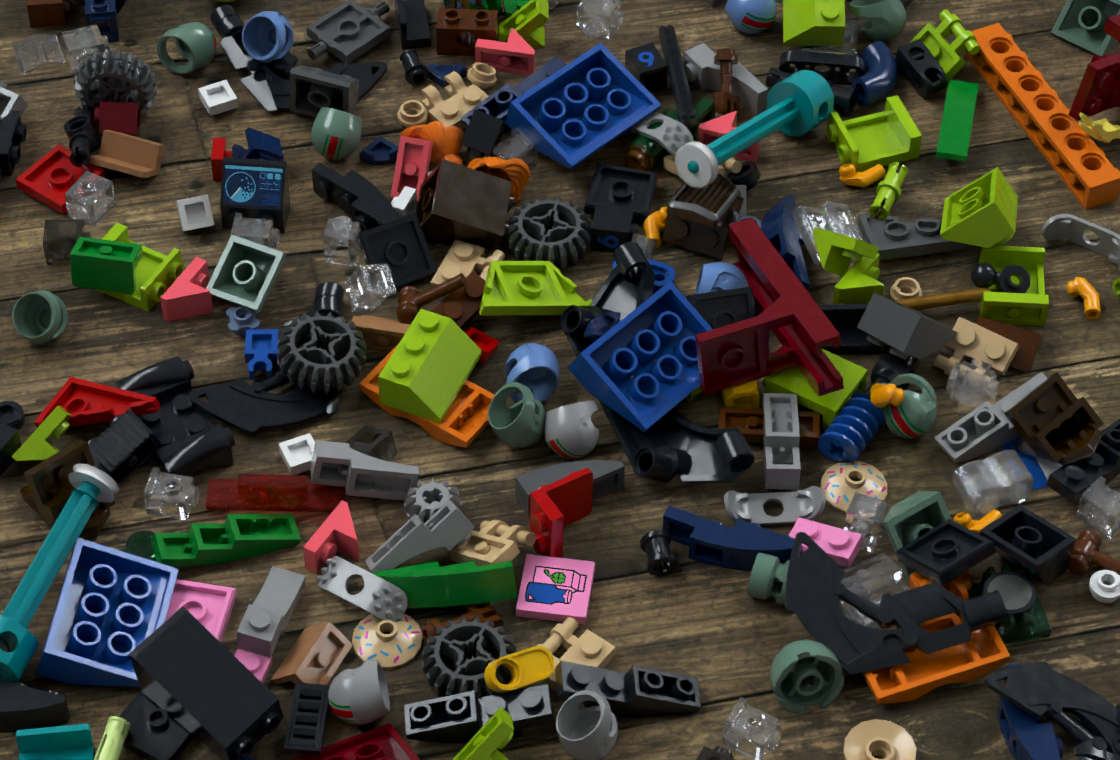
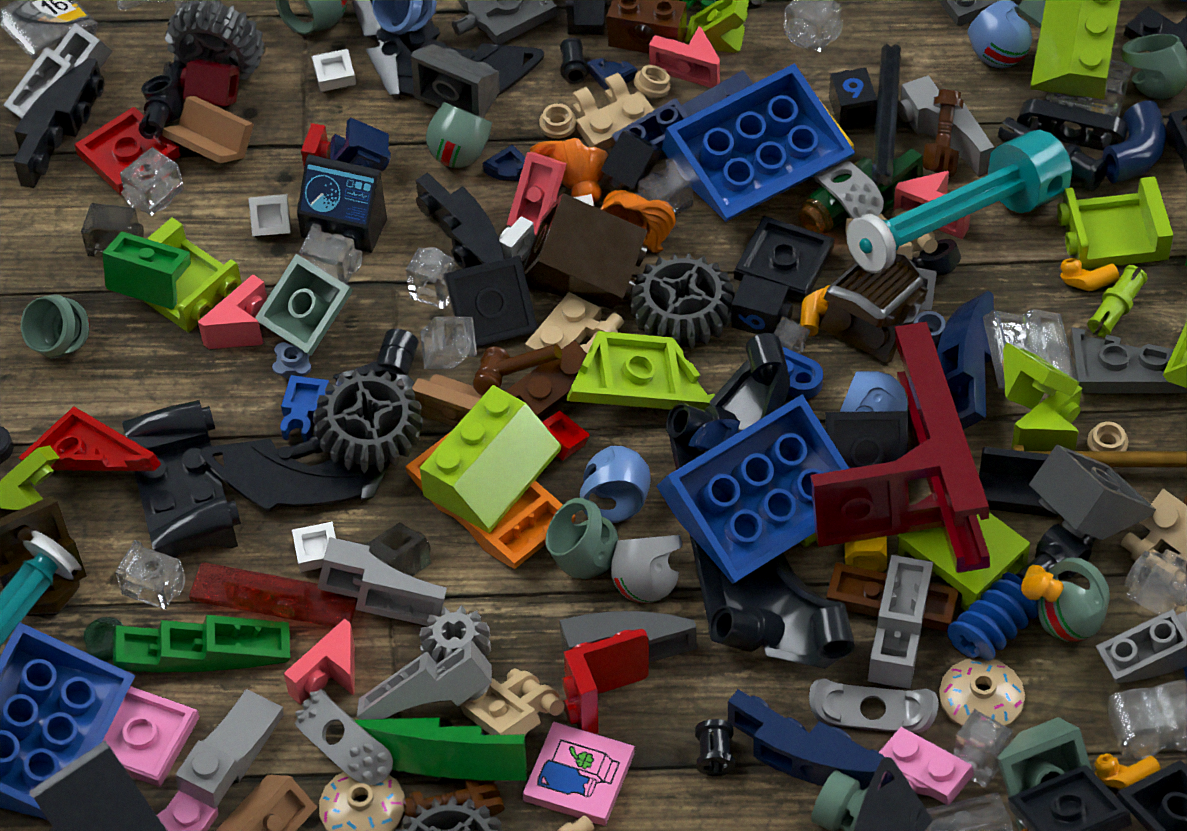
camera: 15 degrees right, 5 degrees up
black brick [87,409,163,485] -> none

